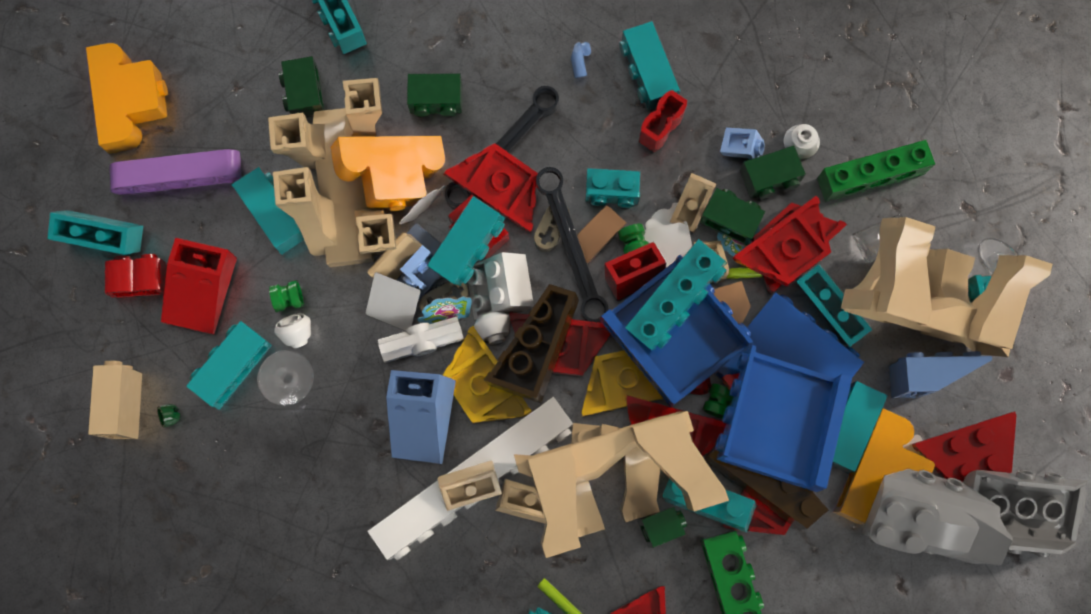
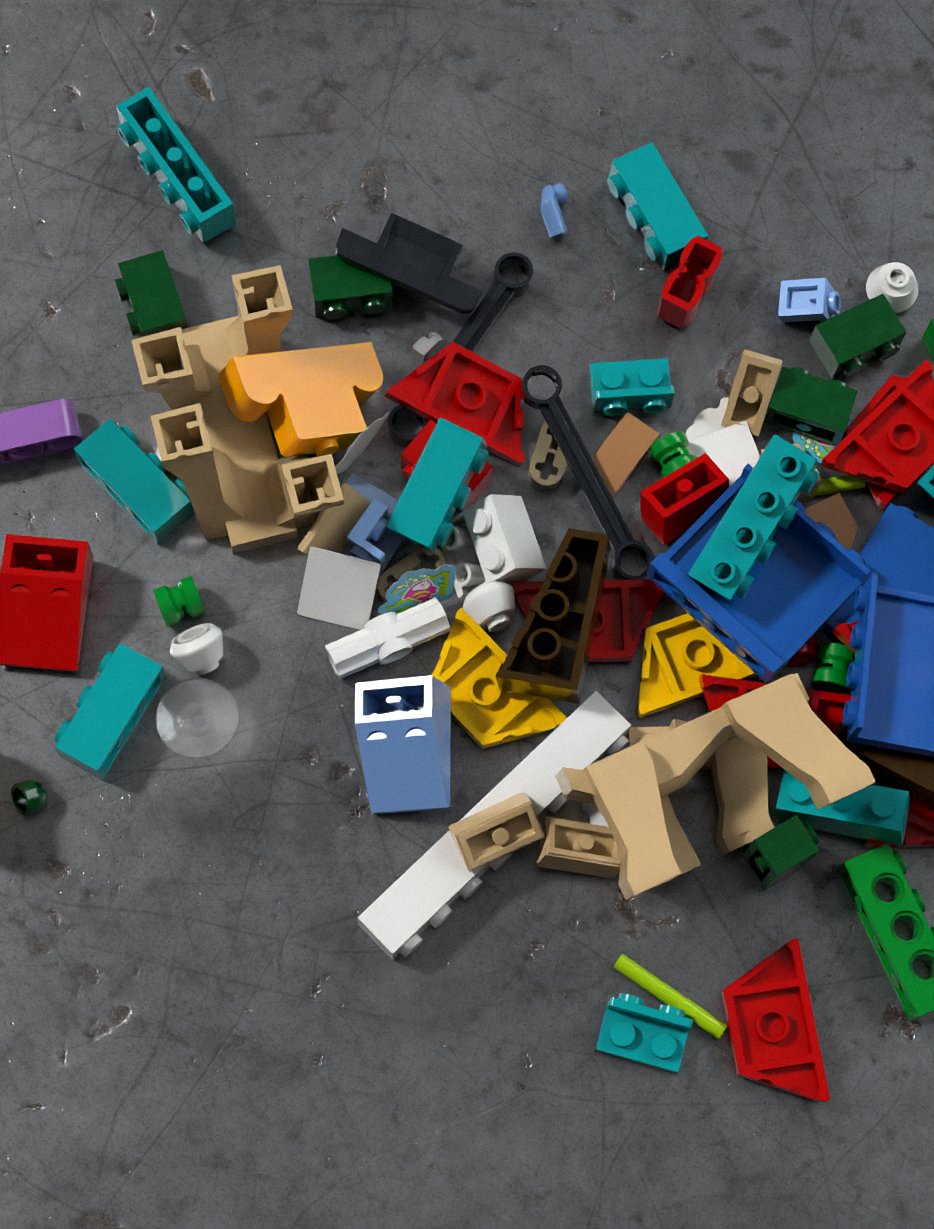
camera: 15 degrees left, 5 degrees down
none -> black plate [335,213,484,314]
none -> light grey tile [412,331,447,367]

